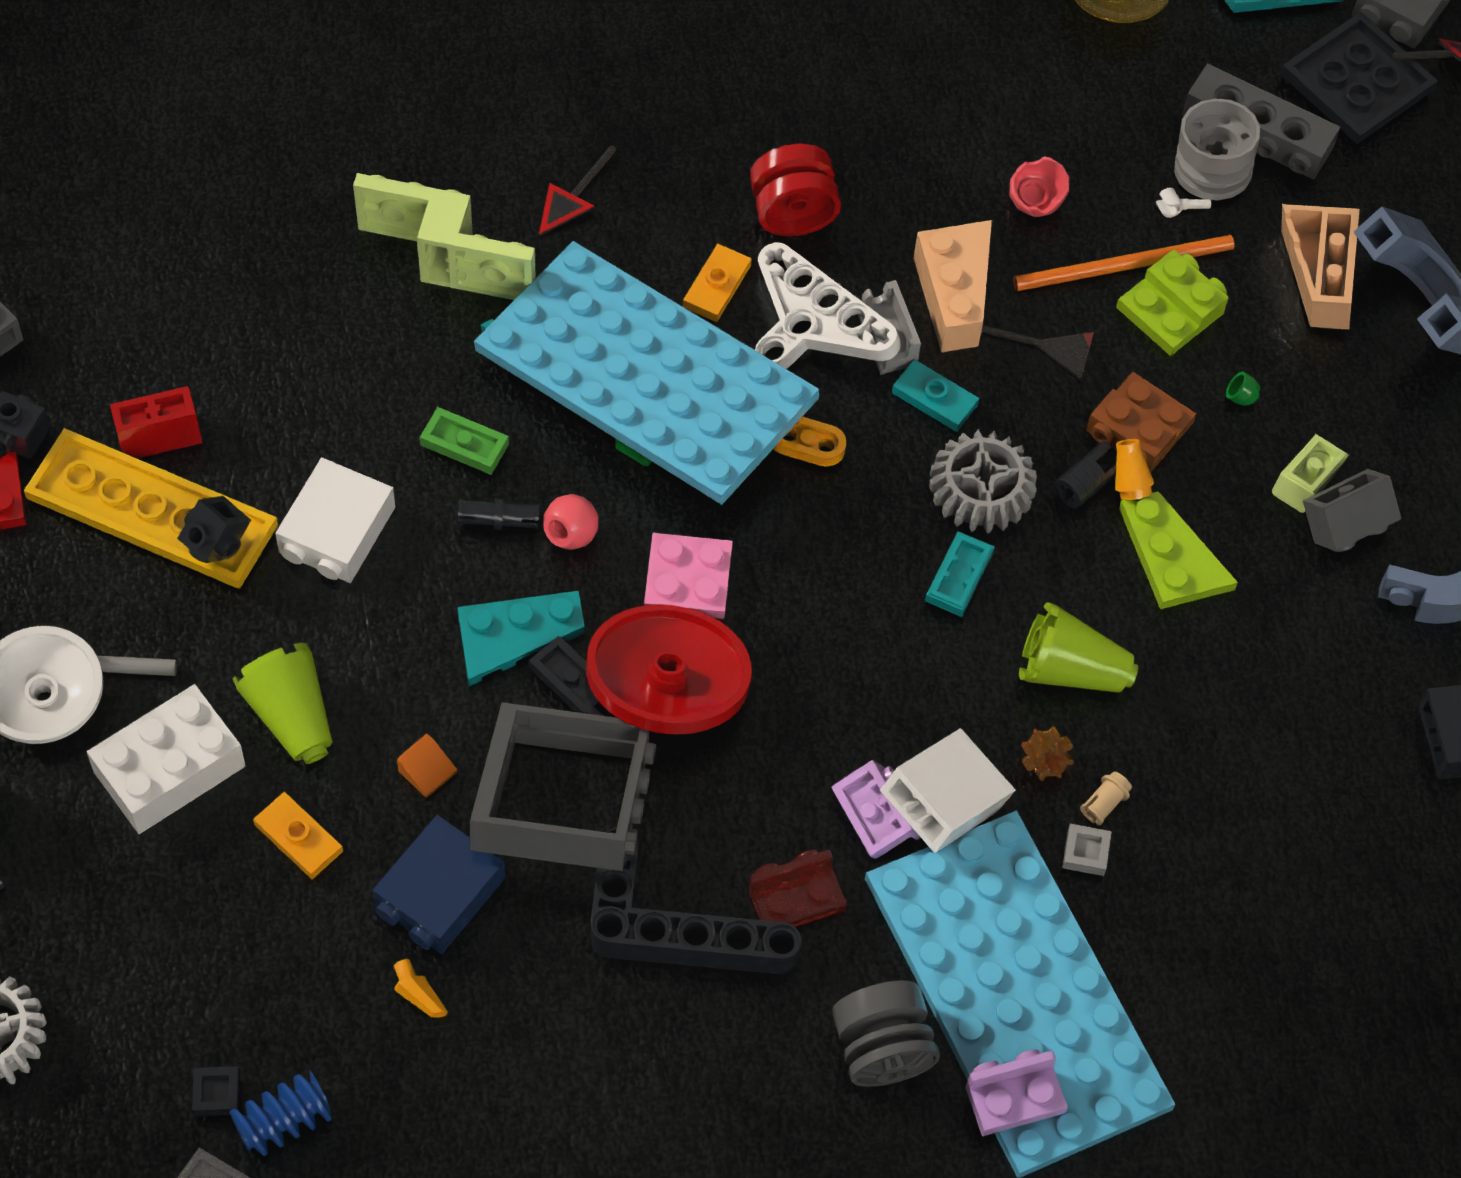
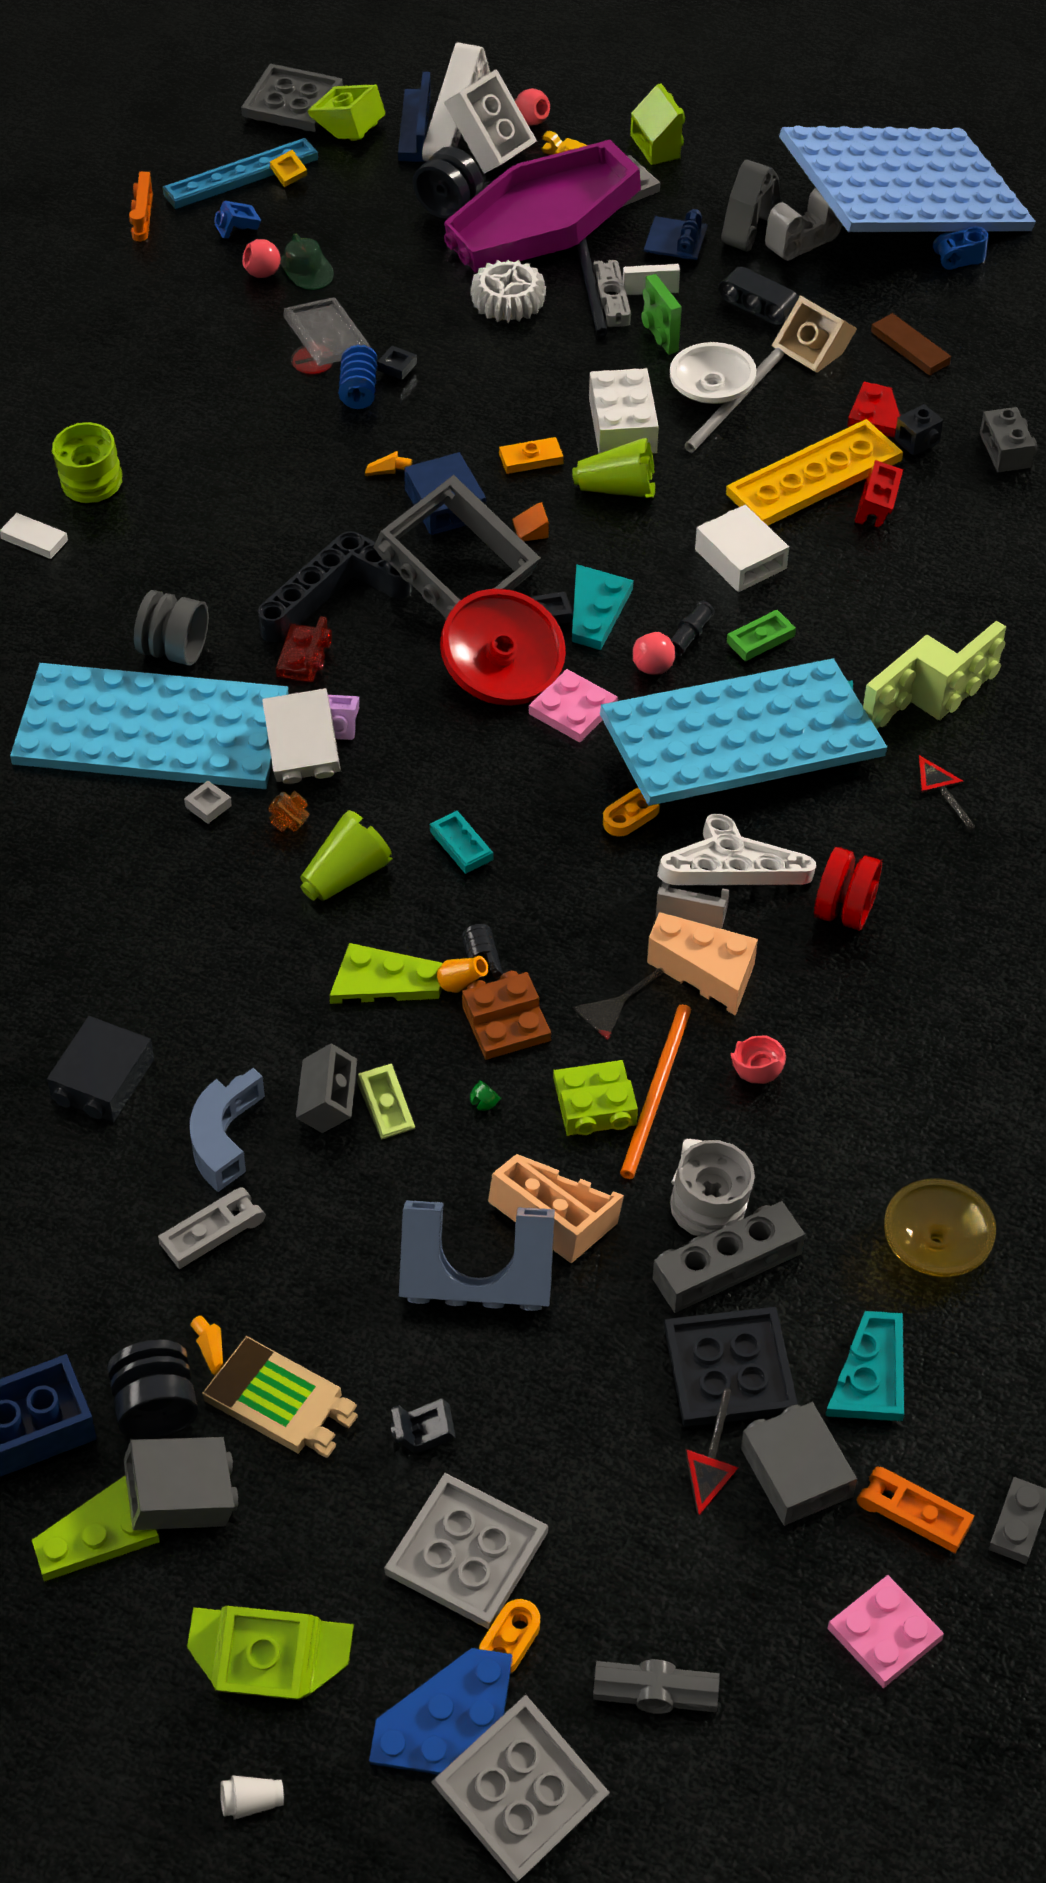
camera: 125 degrees right, 10 degrees down
black brick [177,496,251,563] -> none
light orange plate [683,243,752,322] -> none
teal plate [892,359,979,432] -> none
light grey gear [929,429,1037,534] -> none
lavender bracket [965,1049,1068,1136] -> none
tan pin [1080,772,1132,825] -> none

